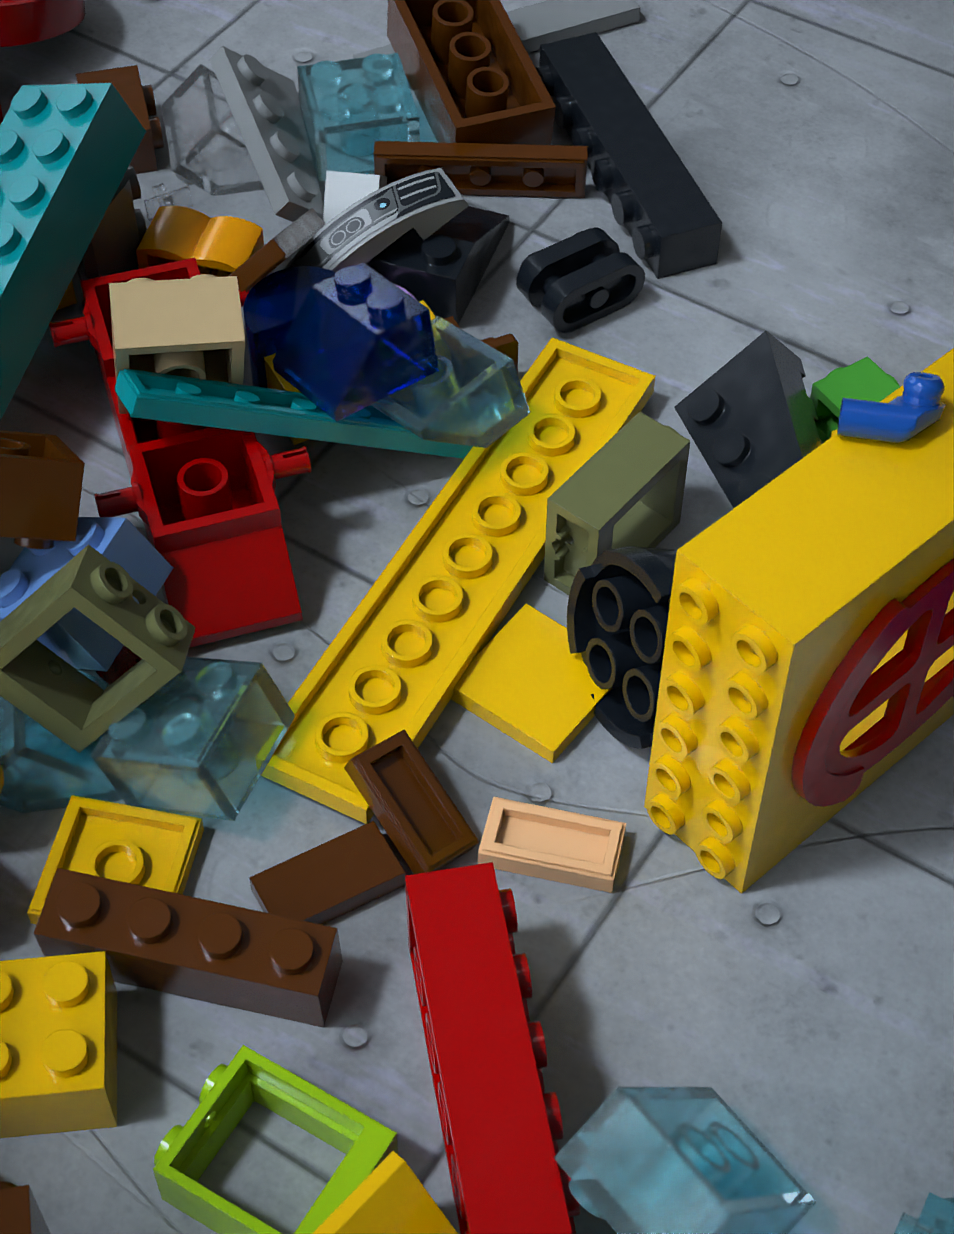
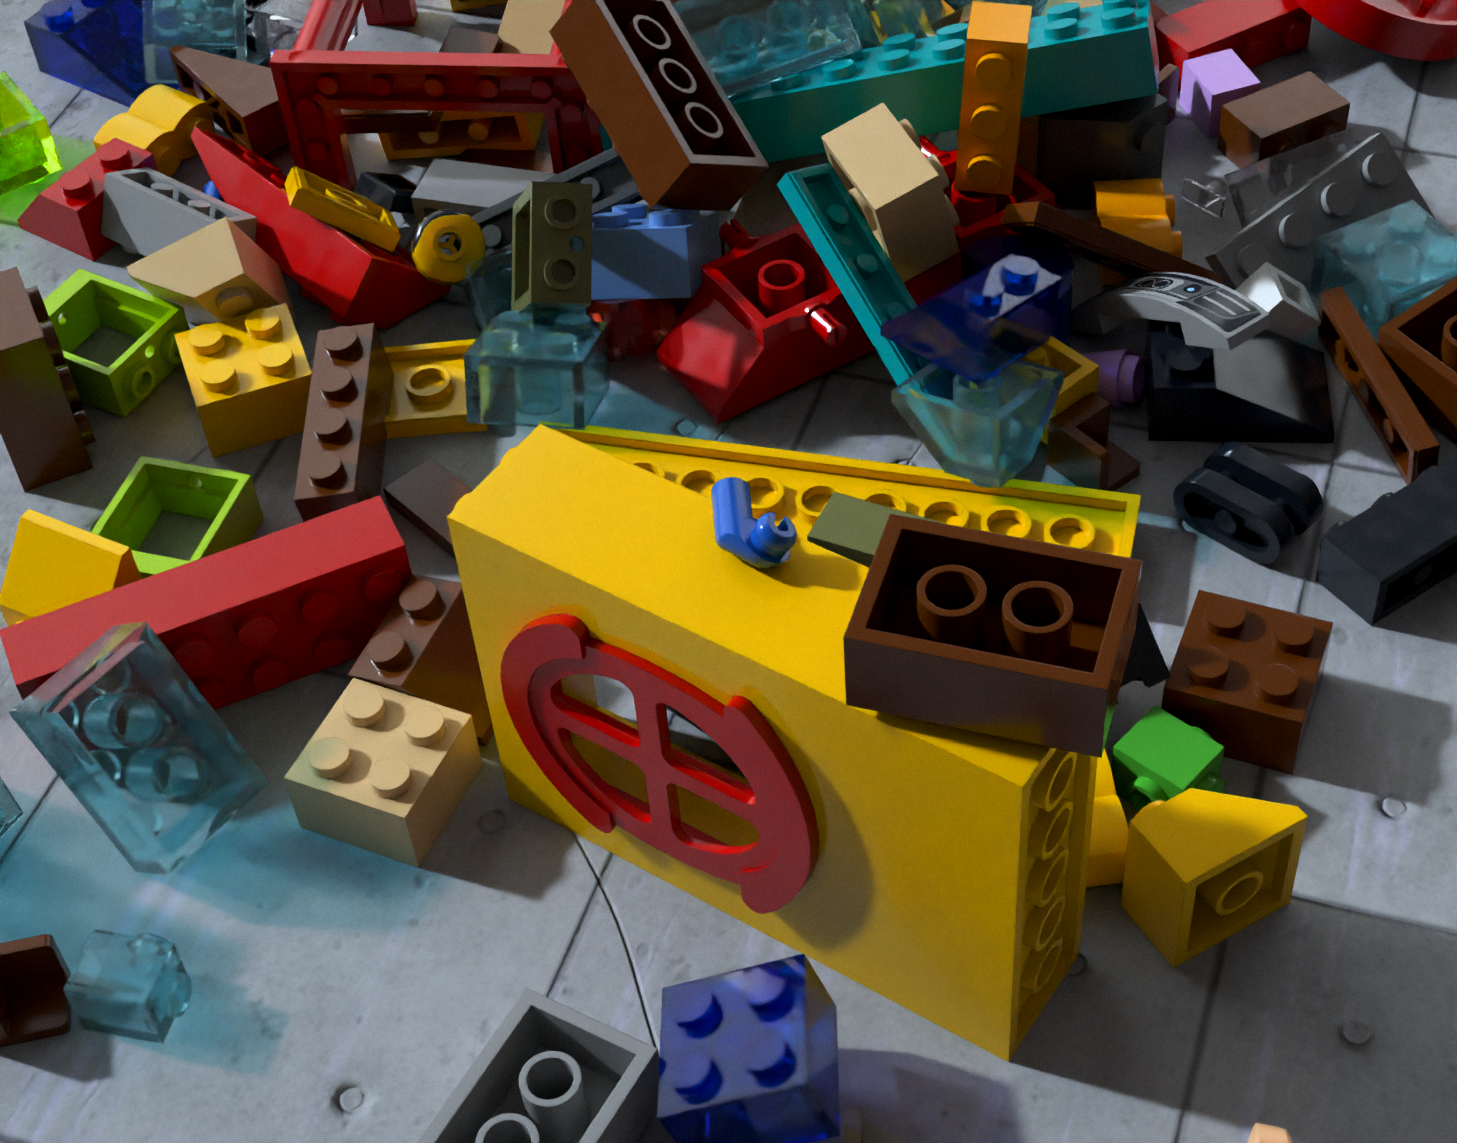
camera: 80 degrees right, 5 degrees down
none -> tan brick [284,678,483,868]
none -> reddish brown slope [347,574,494,747]
none -> light orange brick [954,1,1032,195]
none -> reddish brown brick [1161,590,1333,775]

